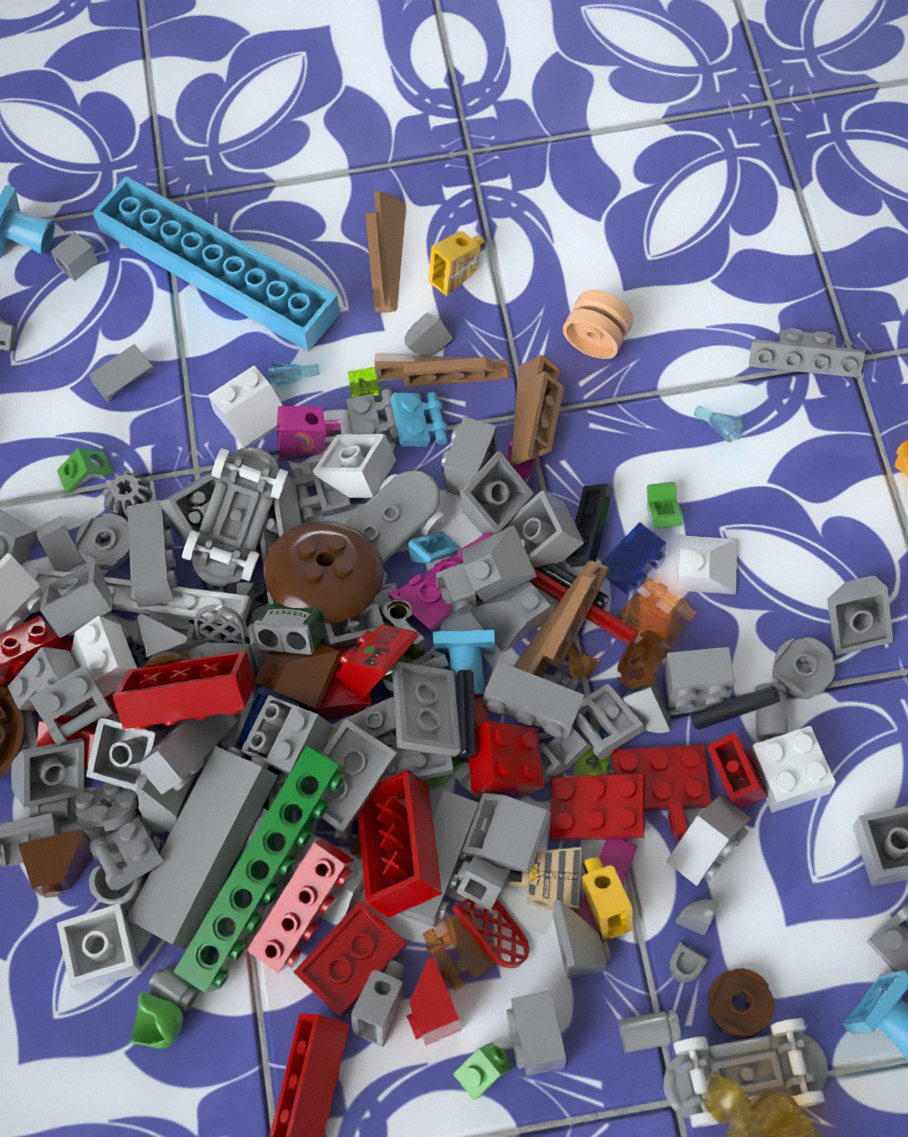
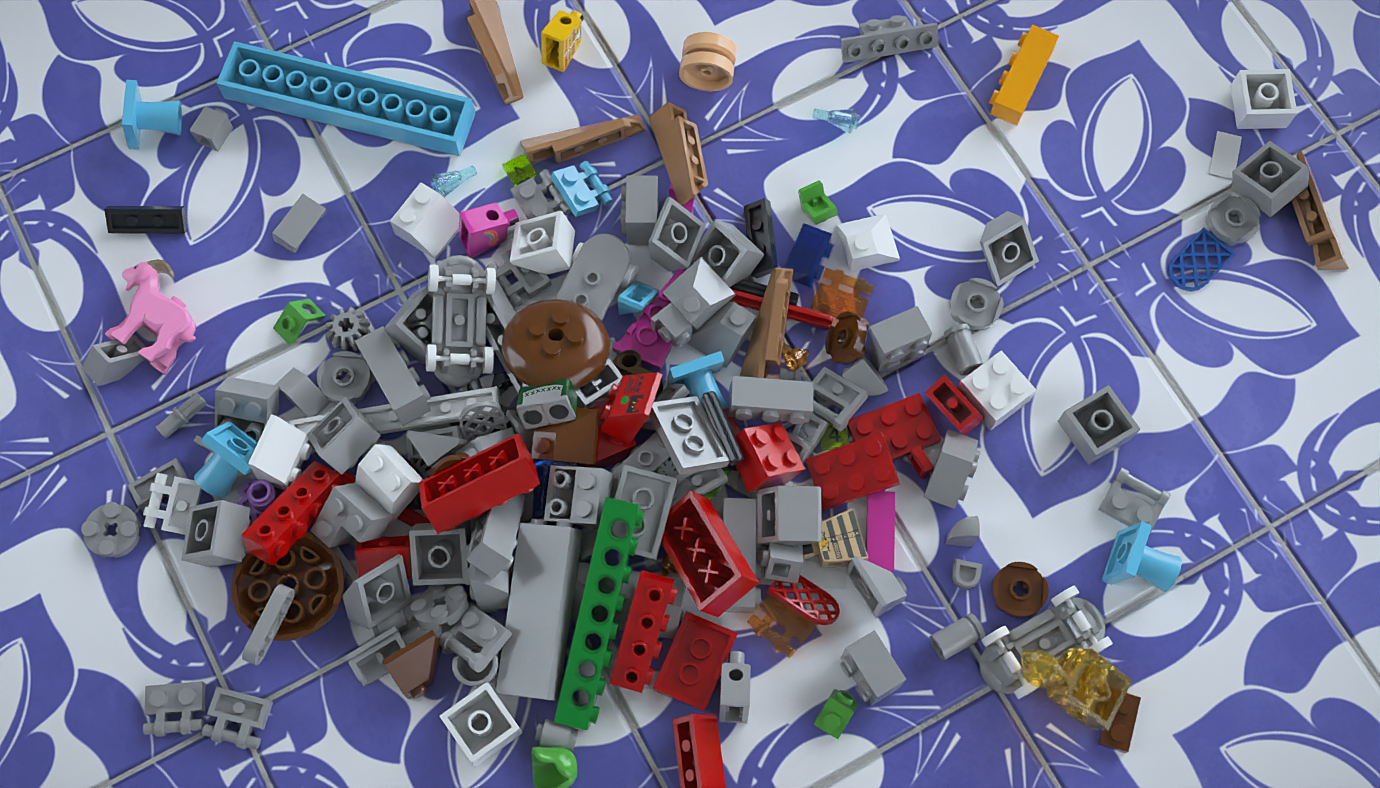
camera: 25 degrees left, 5 degrees up
light grey plate [29,665,113,746] -> none
light grey brick [404,313,453,356] -> none
red slope [406,957,462,1046] -> none
yellow torso [582,857,633,942] -> none
black axle [691,685,780,730] -> none

